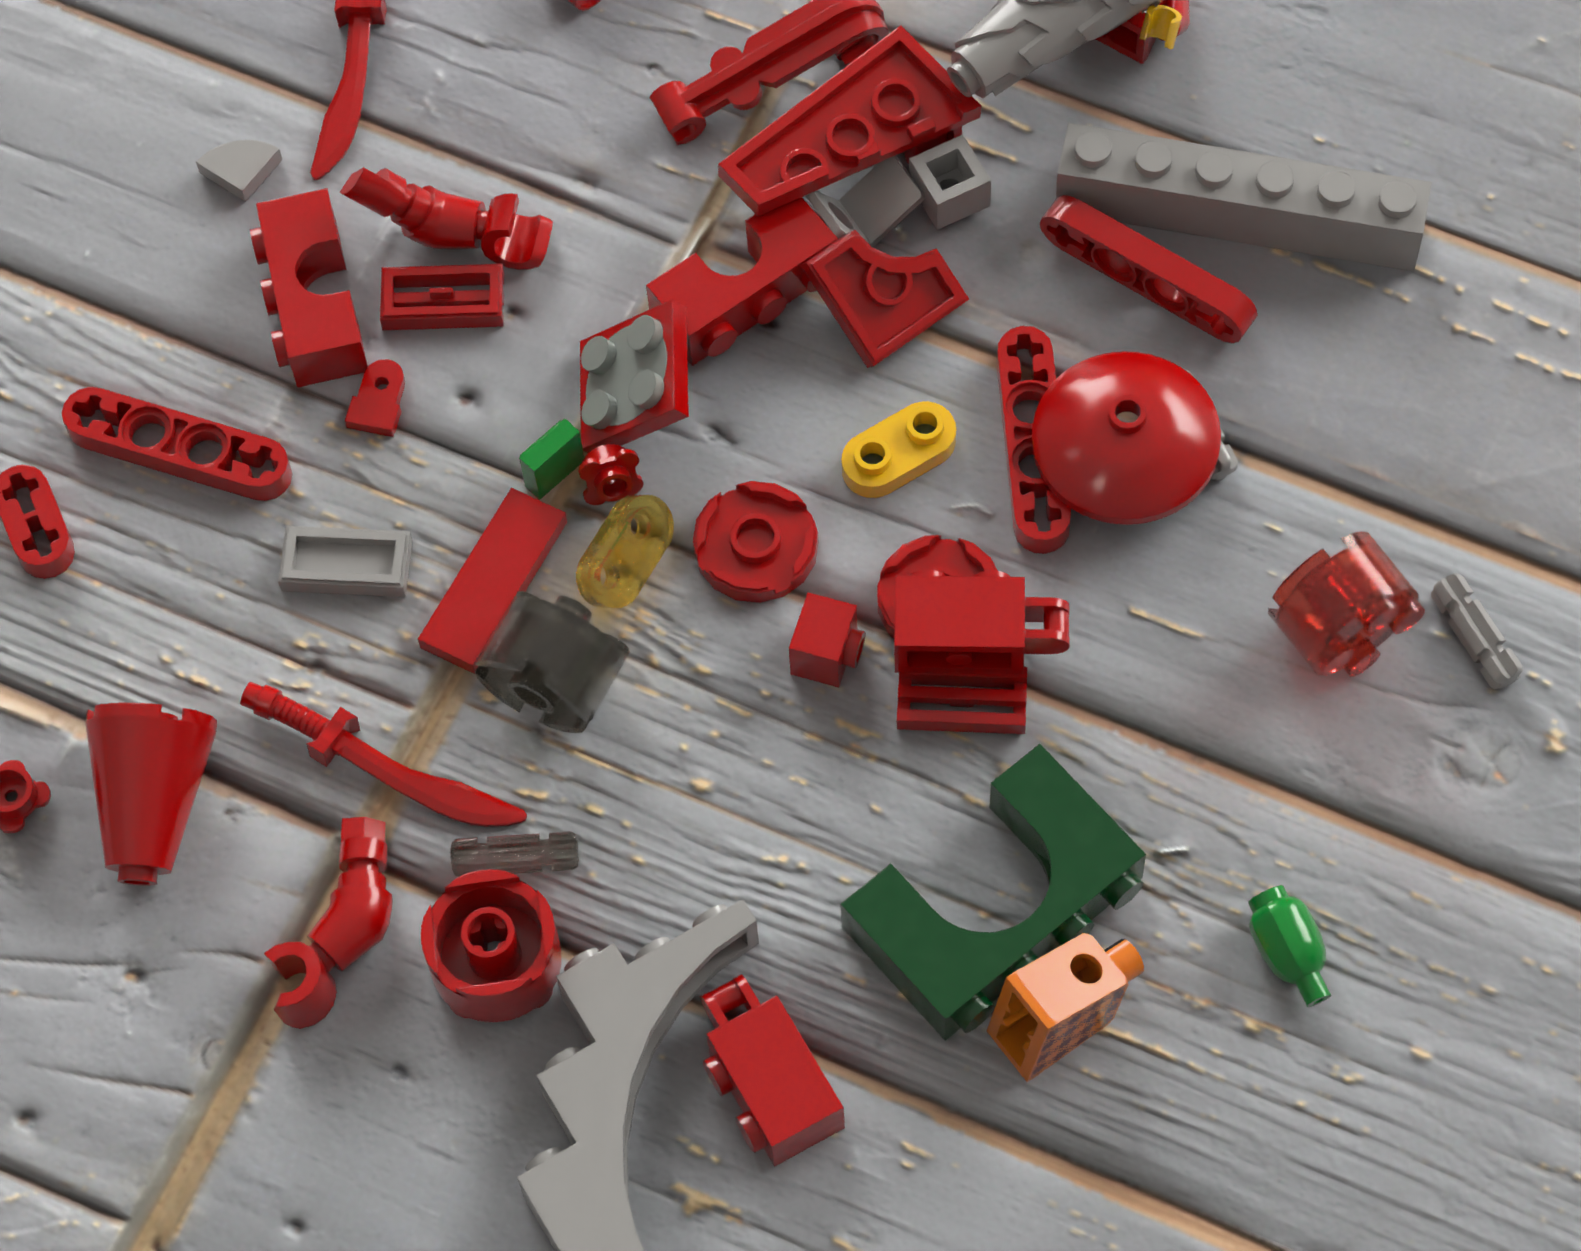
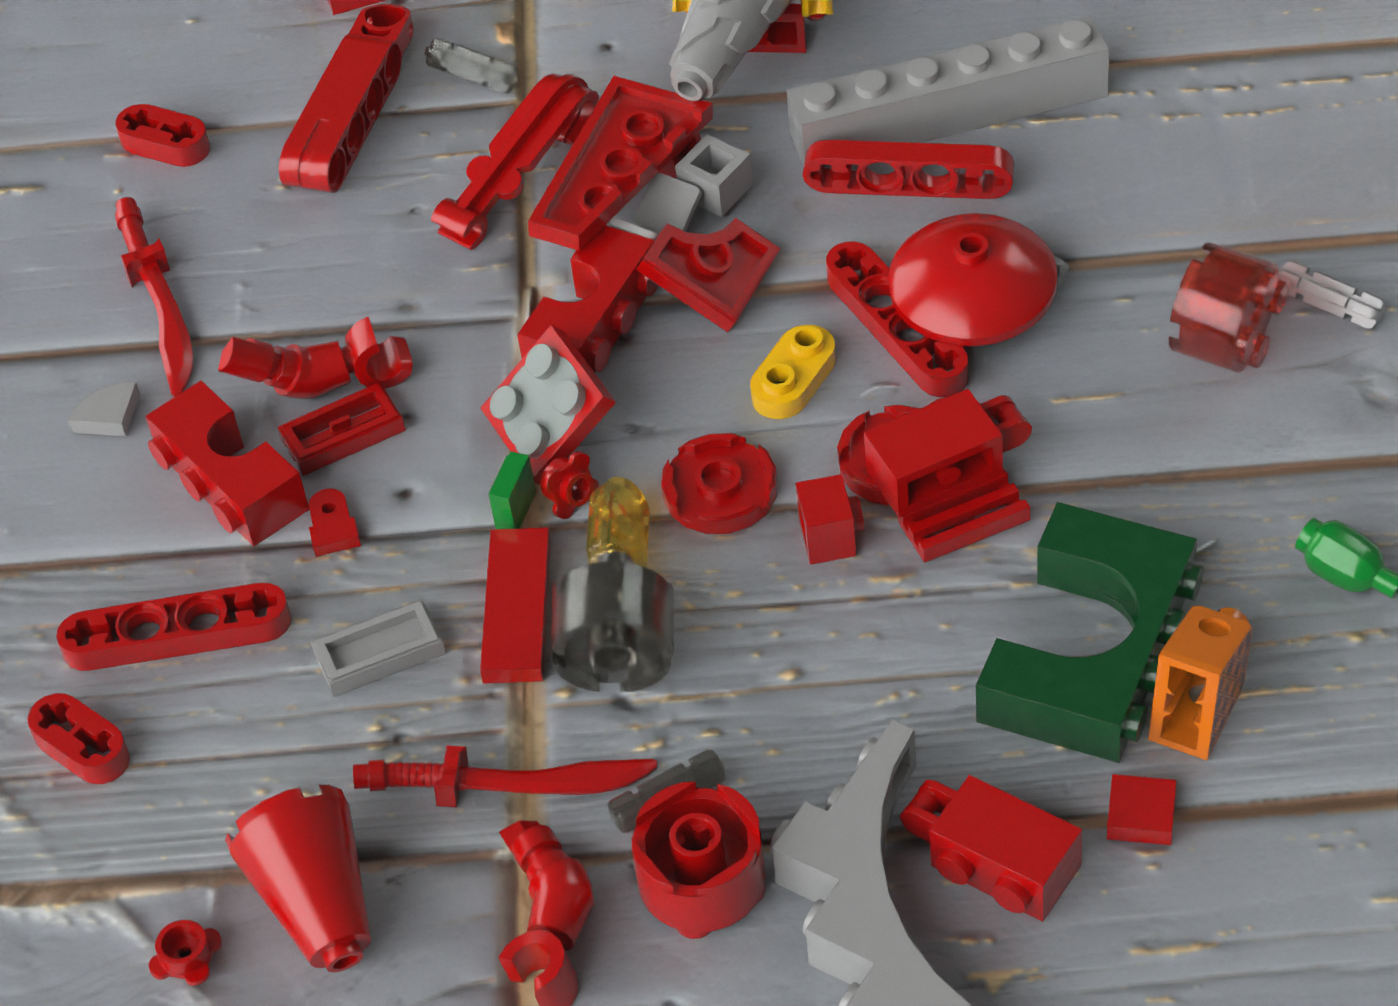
camera: 25 degrees left, 15 degrees down
none -> red tile [1106,774,1176,845]

